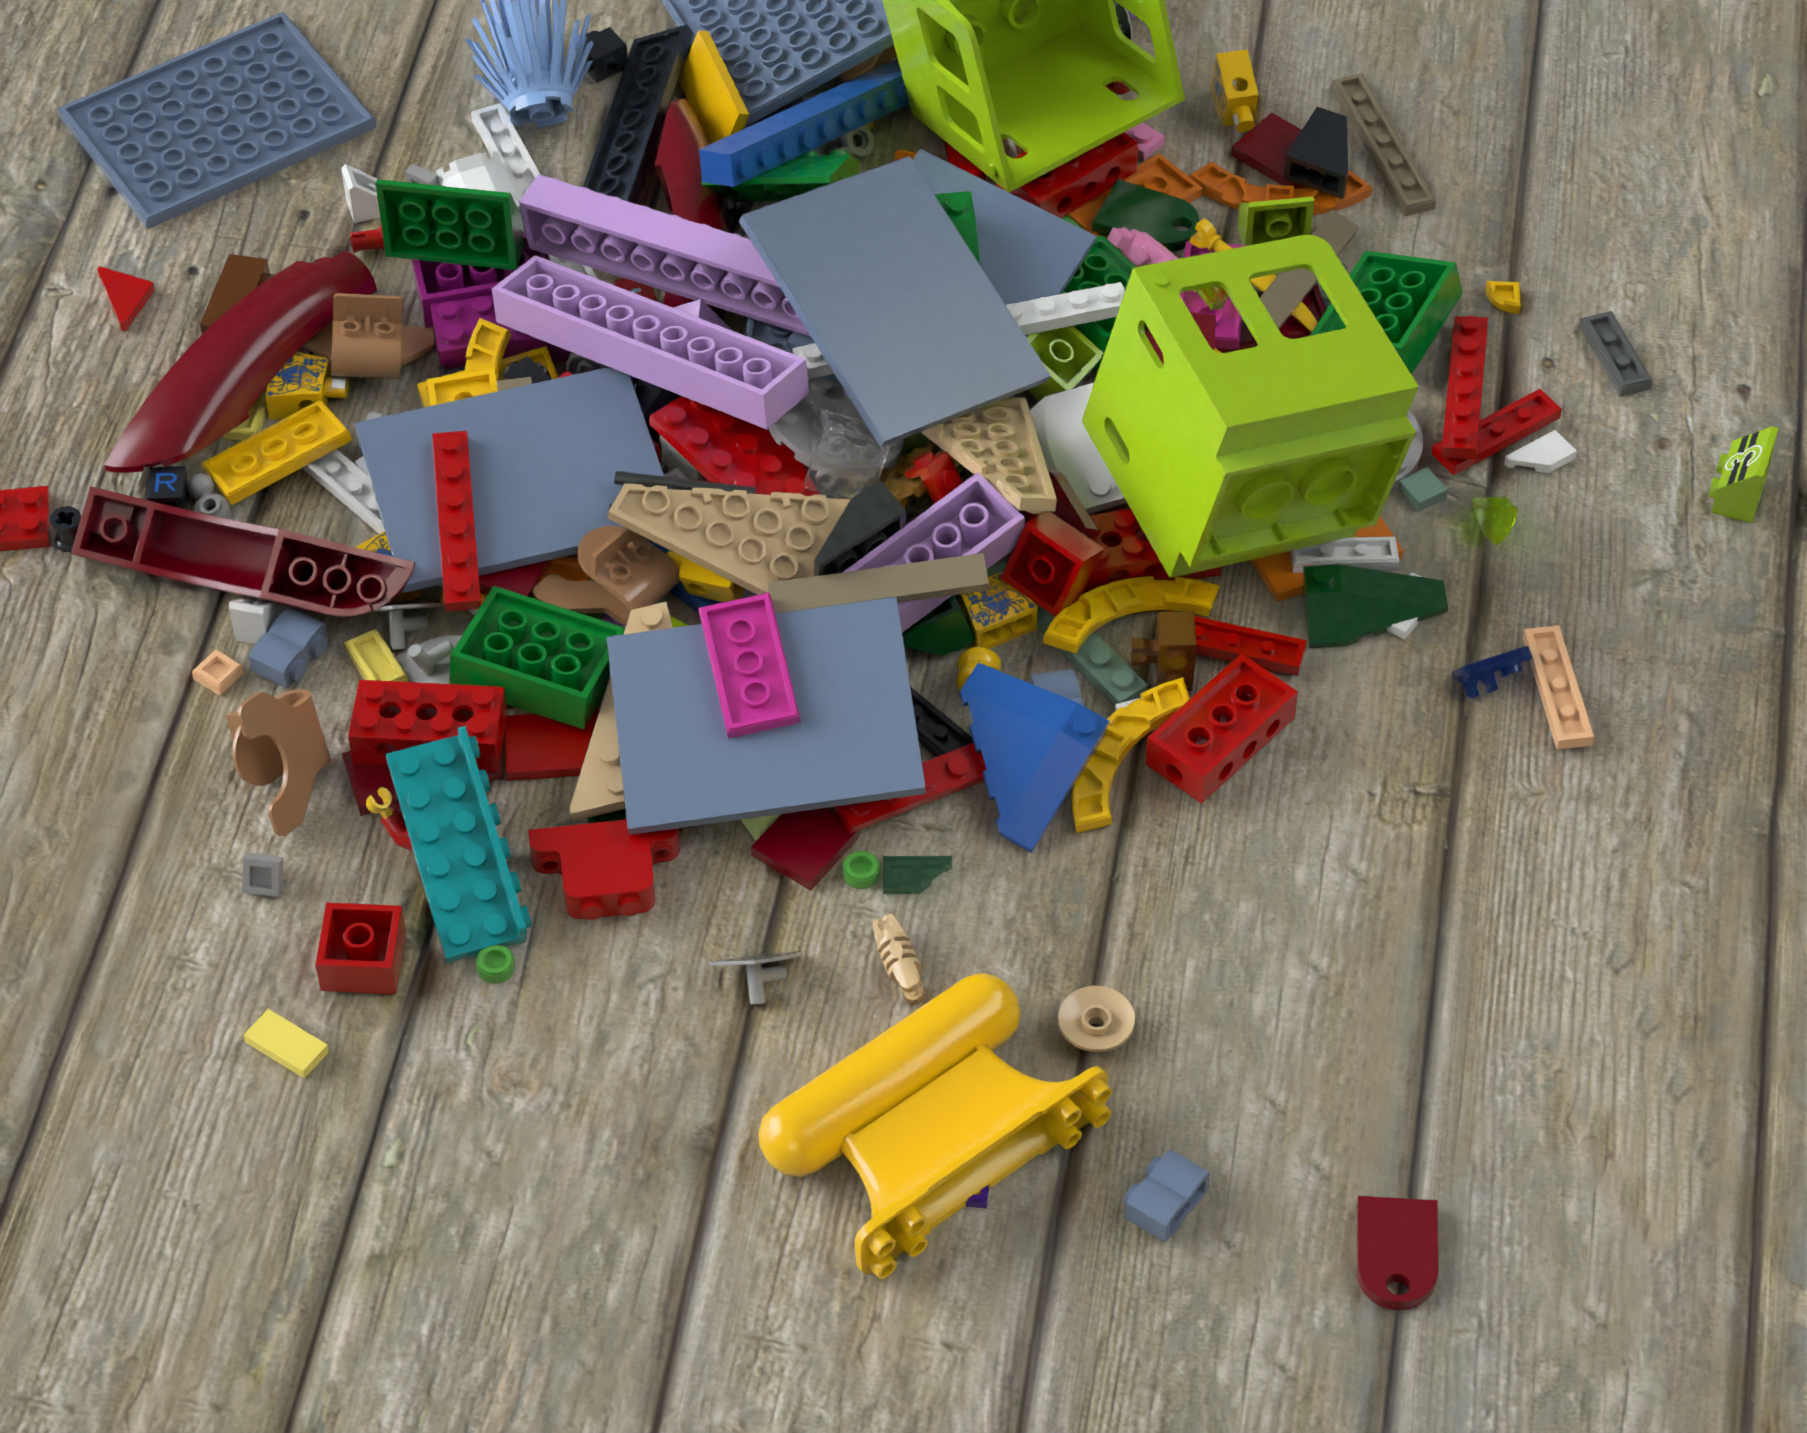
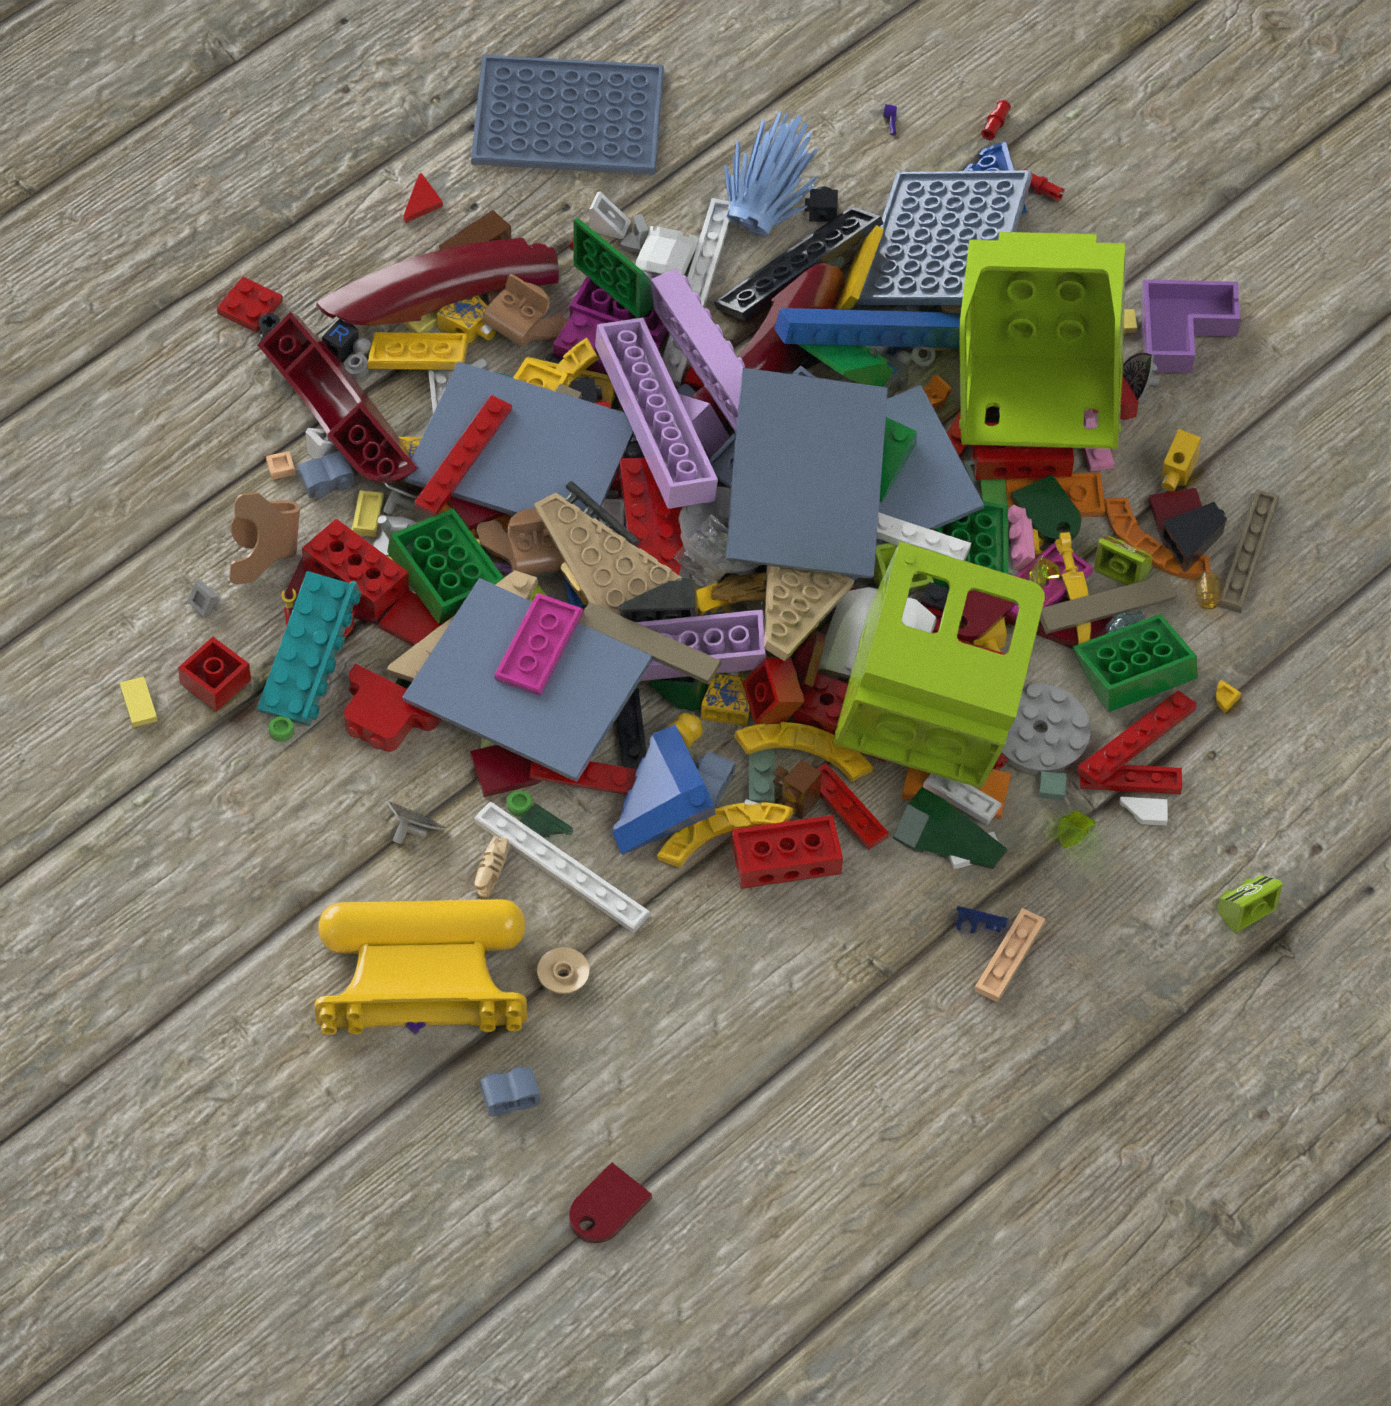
camera: 35 degrees right, 5 degrees up
red bracket [904,451,963,504] -> none
dark grey tile [1579,311,1652,397] -> none
none -> white tile [474,801,650,933]
none -> clear yellow brick [1196,571,1221,609]

